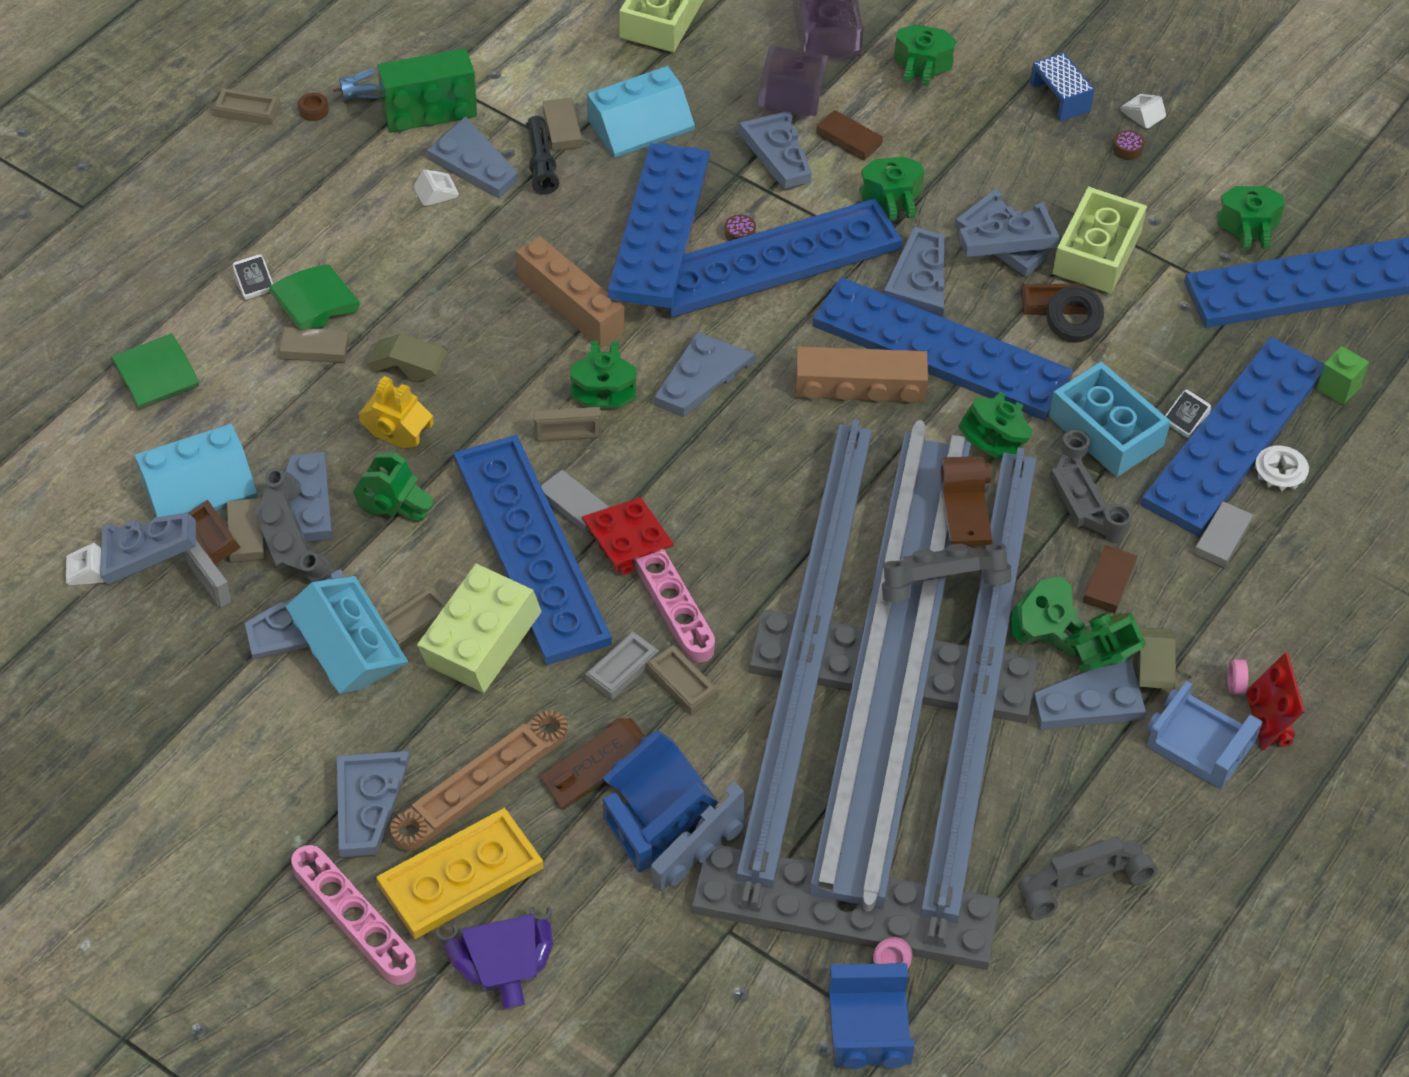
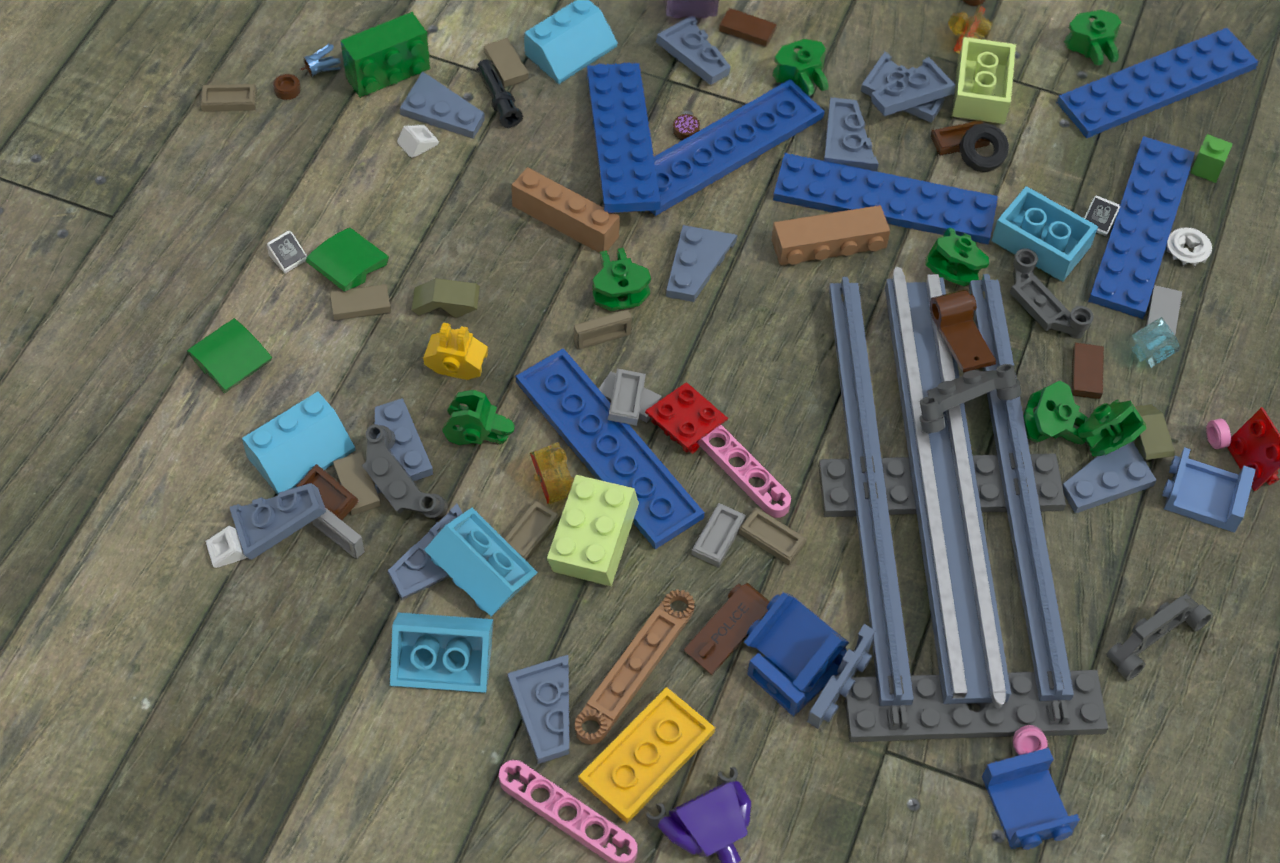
camera: 15 degrees left, 5 degrees up
none -> medium azure slope [390,612,493,693]
none -> clear yellow hips [530,442,574,504]
none -> light grey tile [608,368,646,426]
none -> clear yellow hips [948,5,993,54]
none -> clear light blue brick [1131,317,1181,367]

